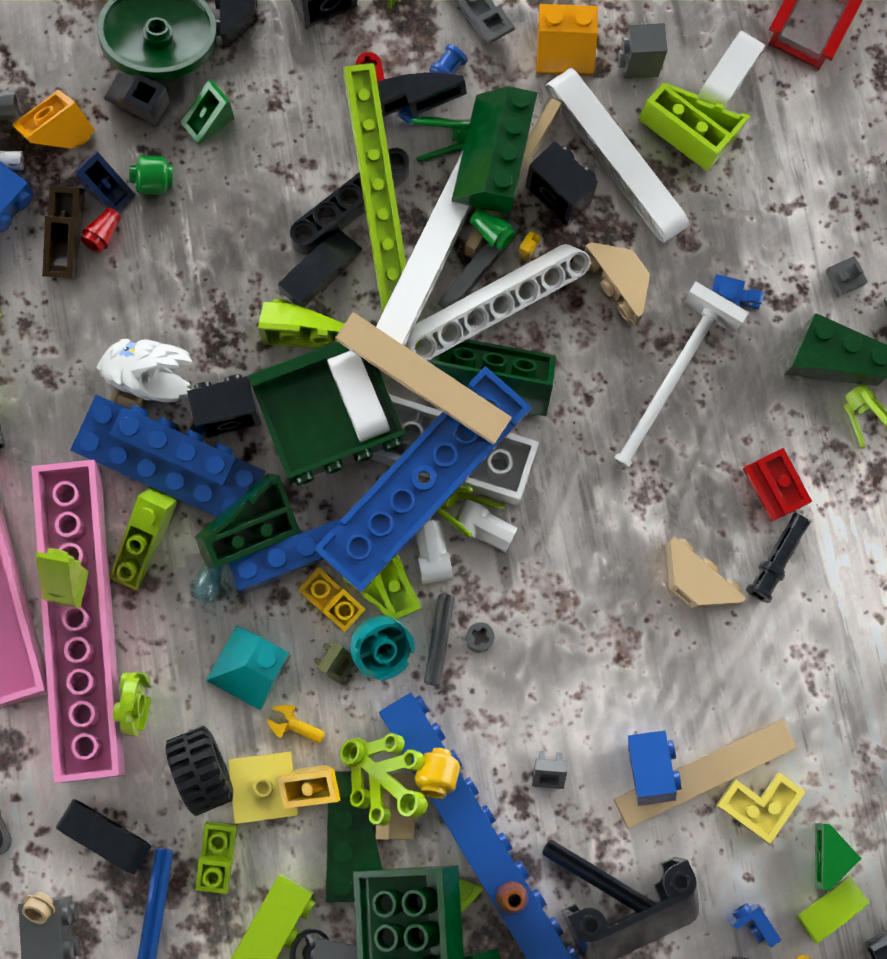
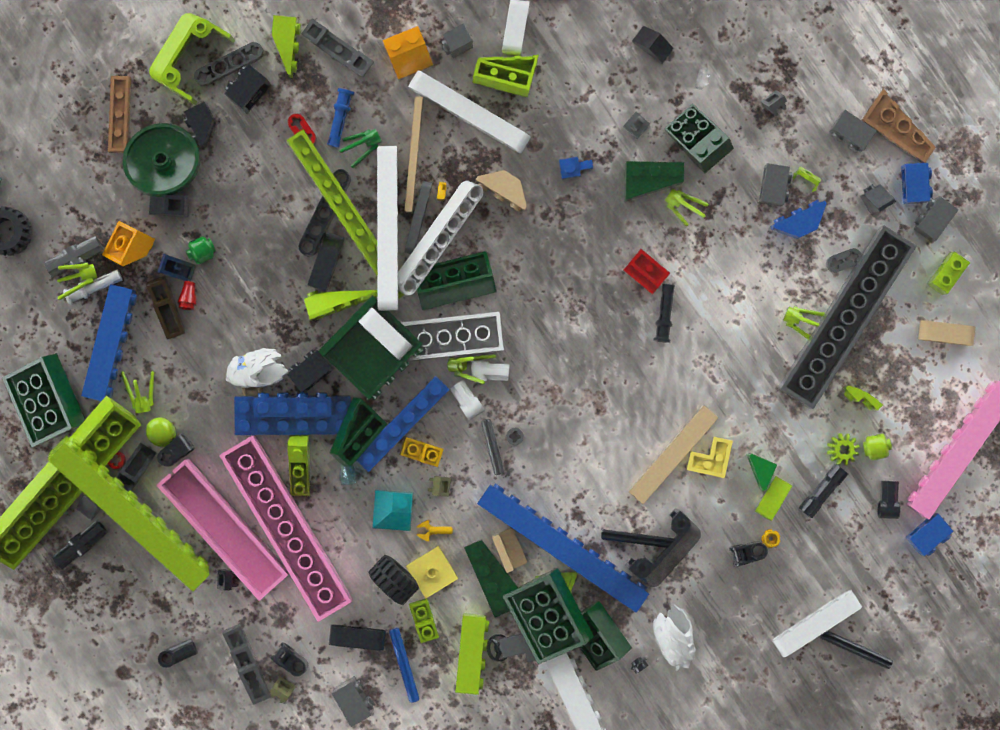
camera: 25 degrees left, 10 degrees up
tan plate [22,892,55,924] -> none
lime slope [35,548,89,608] -> none
lime plate [113,671,151,737] -> none
green slope [180,80,235,144] -> none
yellow slope [277,765,340,809] -> none
blue piece [314,366,532,593] -> none
tan tile [335,312,512,445] -> none
lime plant [340,733,428,826] -> none
lime wing [342,553,422,620] -> none
teal cylinder [349,615,415,681] -> none
black slope [377,72,467,117] -> none
yellow head [415,748,460,799] -> none
dark green slope [451,86,538,215] -> none
green cone [470,208,516,251] -> none
dark orange cone [496,881,528,915] -> none
black brick [525,141,598,226] -> none
dark grey tile [532,751,567,789] -> none
white tile [614,281,749,468] -> none
blue brick [628,730,682,806] -> none
tan slope [666,536,746,608] -> none
blue bracket [728,903,782,947] -> none

